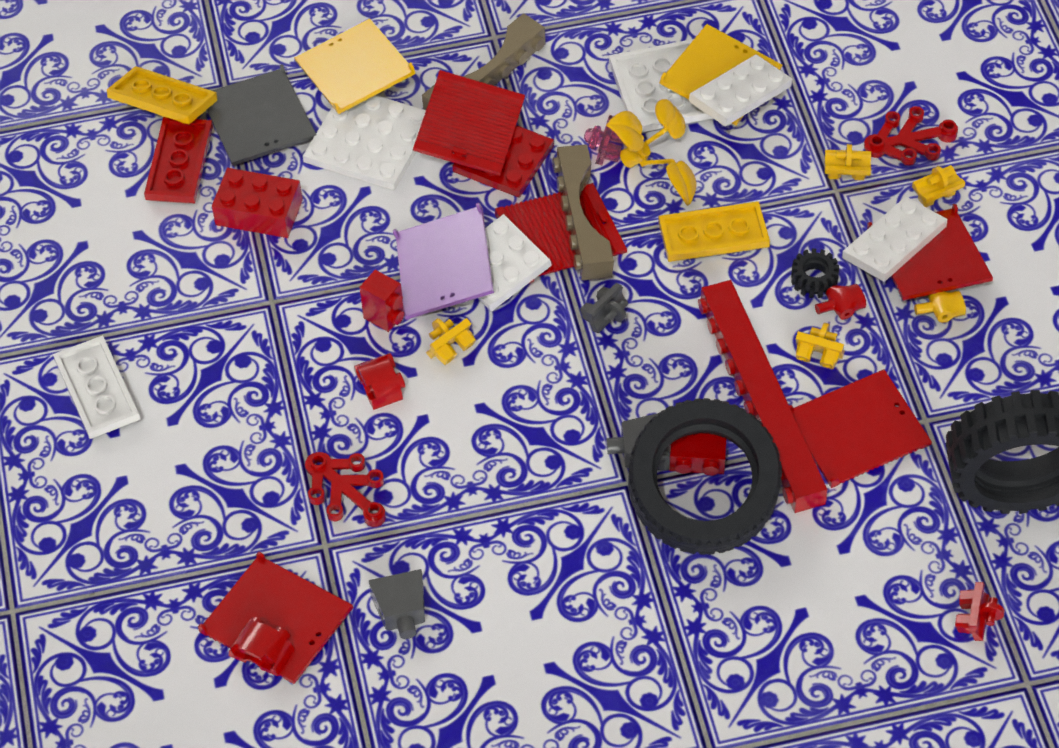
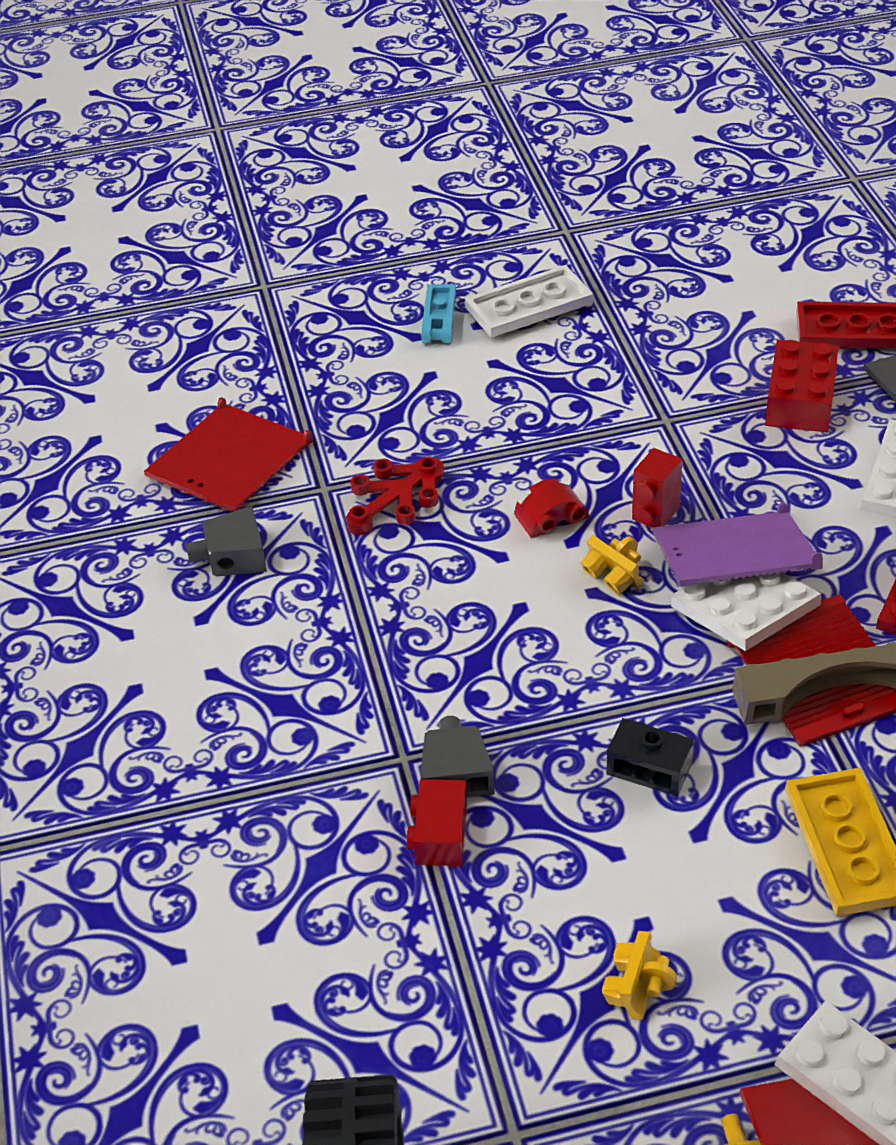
camera: 90 degrees right, 10 degrees down
red cylinder [229,617,295,676] -> none
dark grey hips [580,283,628,333] -> none
black tyre [628,398,782,555] -> none
red brick [698,280,828,513] -> none
red door [789,369,932,488] -> none
black tyre [791,248,839,298] -> none
red piece [815,284,866,320] -> none
none -> medium azure plate [422,284,456,343]
none -> black brick [606,718,694,797]

